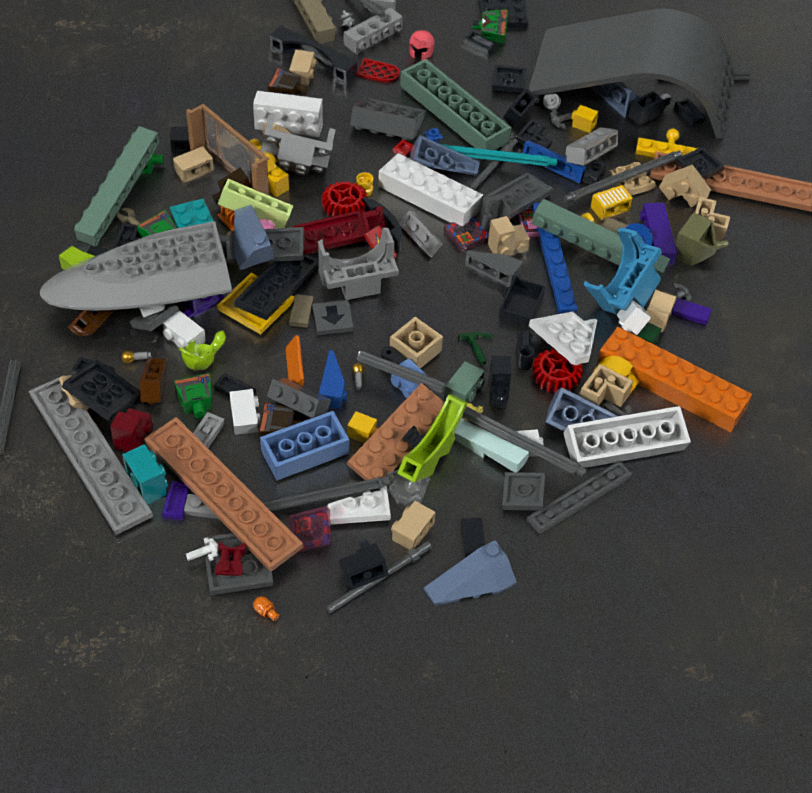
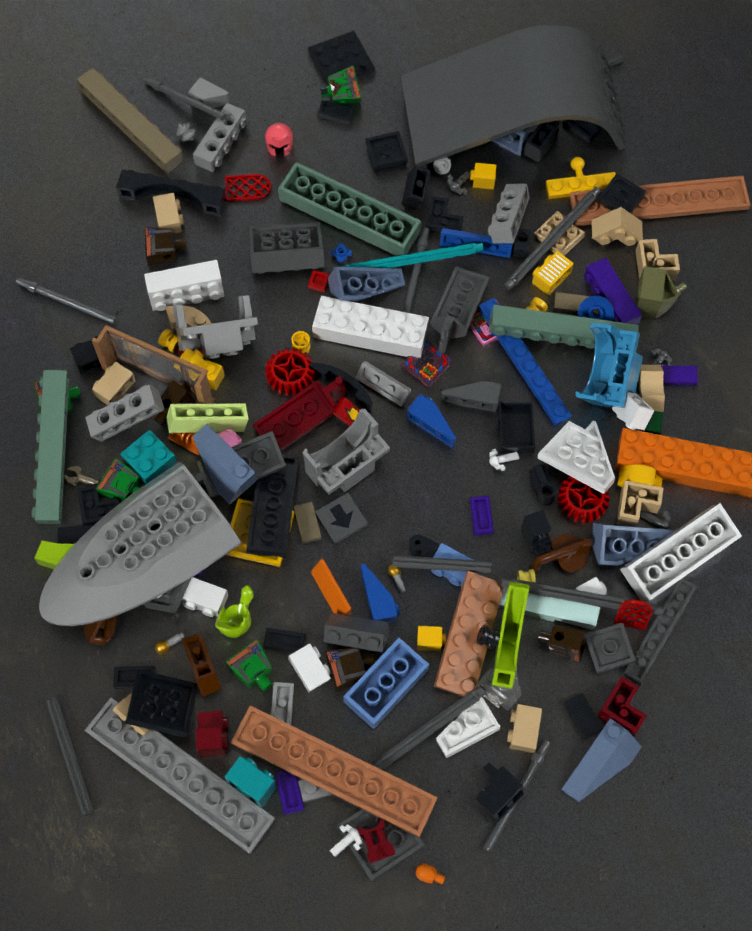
camera: 20 degrees left, 15 degrees up
clear pink tile [290,506,331,553] -> none
tan brick [390,317,443,368] -> none
sand green brick [444,361,485,402] -> none
dark green piece [458,332,493,365] -> none
tan brick [488,216,530,256] -> none
none -> dark grey bar [16,277,116,324]
none -> light grey brick [85,385,165,442]
none -> blue slope [406,394,456,448]
none -> dark purple tile [470,496,494,536]
none -> white piece [489,449,519,471]
none -> reddish brown piece [529,534,594,574]
none -> dark brown torso [538,625,586,663]
none -> dark red brick [597,676,647,737]
none -> red window [614,600,652,630]

